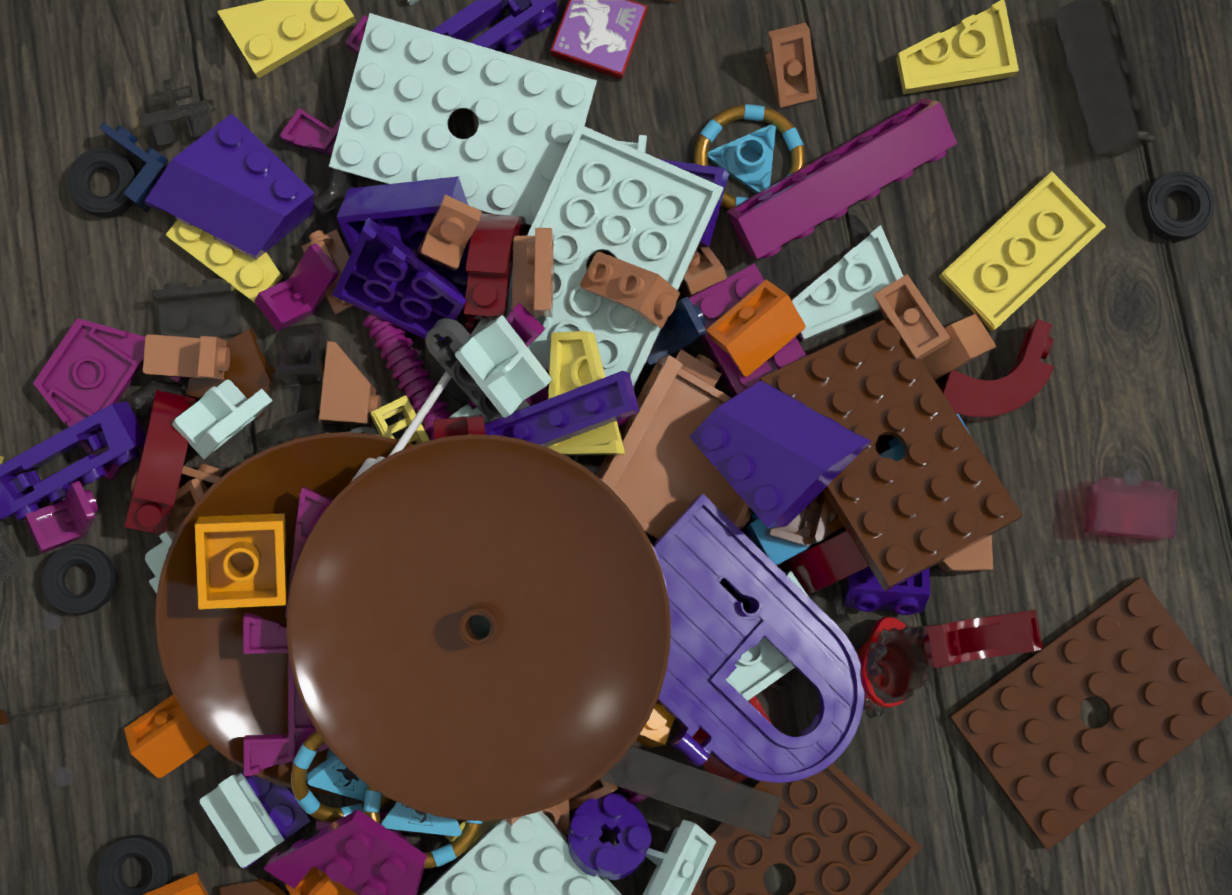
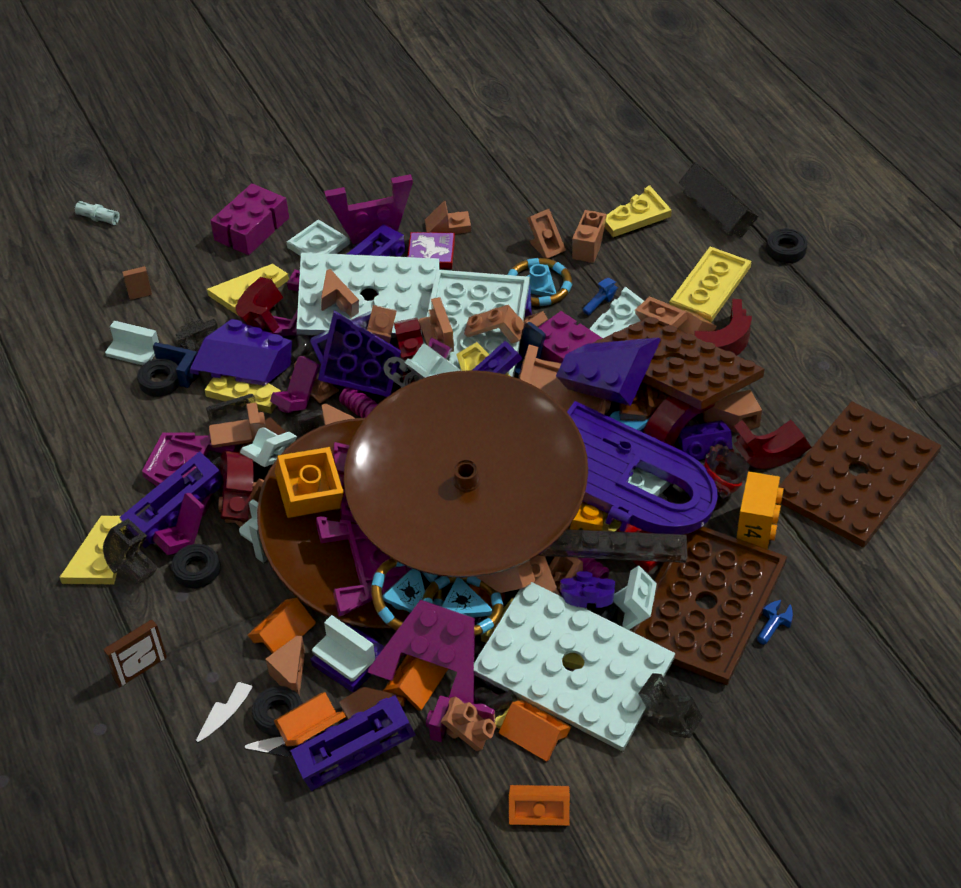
camera: 15 degrees left, 35 degrees down
orange panel [706,279,805,377] -> none
magenta brick [726,98,957,259] -> none
clear pink brick [1084,477,1178,541] -> none
none -> light aqua panel [105,321,159,365]
none -> white sticker [196,682,252,742]
none -> dark red arch [236,277,283,333]
none -> nougat slope [266,636,305,696]
none -> nougat slope [321,269,359,318]
none -> nougat slope [572,210,607,263]
none -> blue bar [582,278,618,315]
none -> light orange brick [737,471,784,549]

